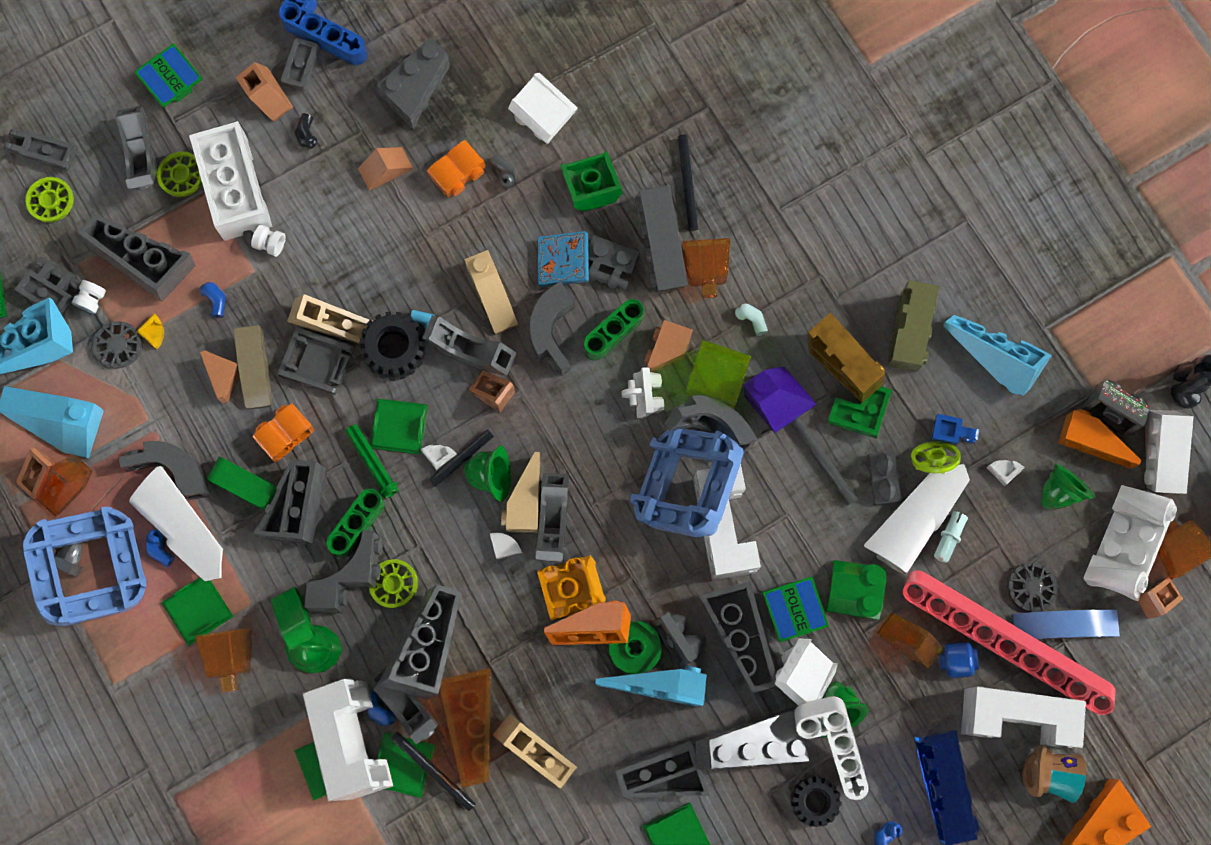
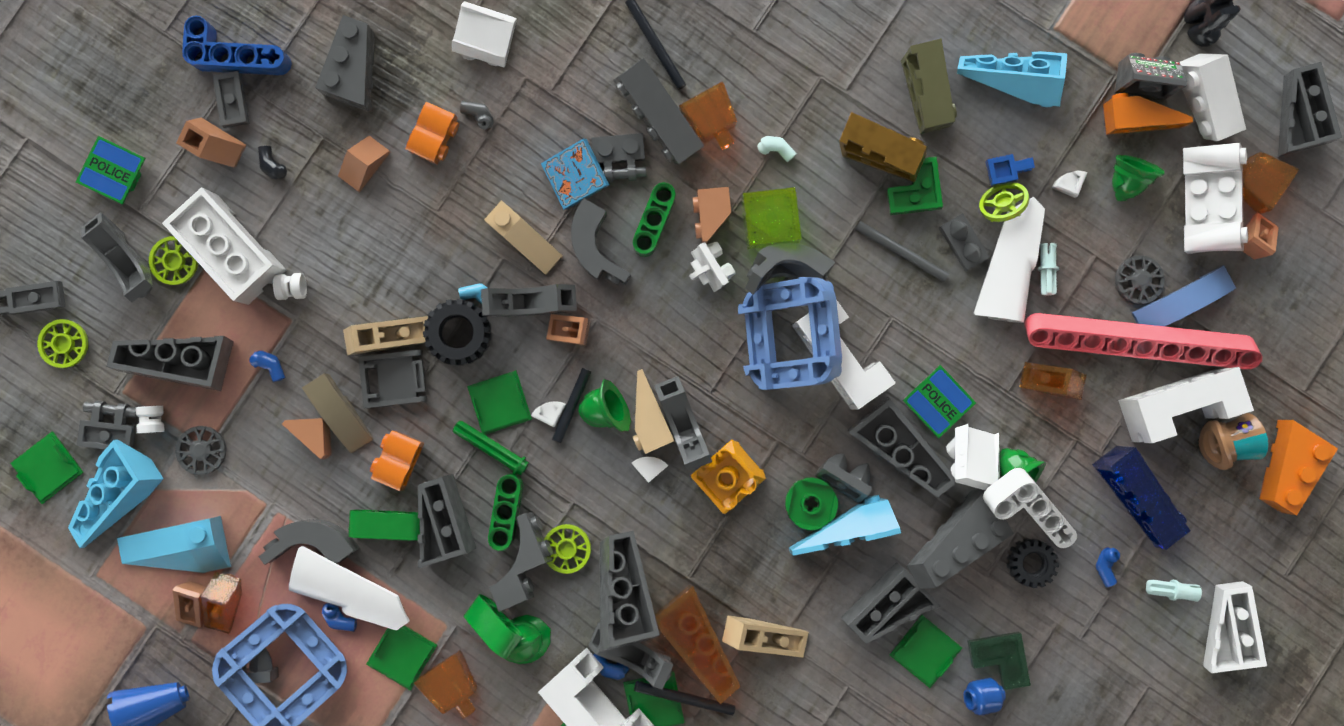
camera: 25 degrees left, 10 degrees up
yellow tile [137,313,164,349] -> none
orange slope [544,600,631,645] -> none
green slope [560,151,622,211] -> none
dark purple slope [743,366,816,434] -> none
green slope [826,560,886,620] -> none
blue head [939,642,979,678] -> none

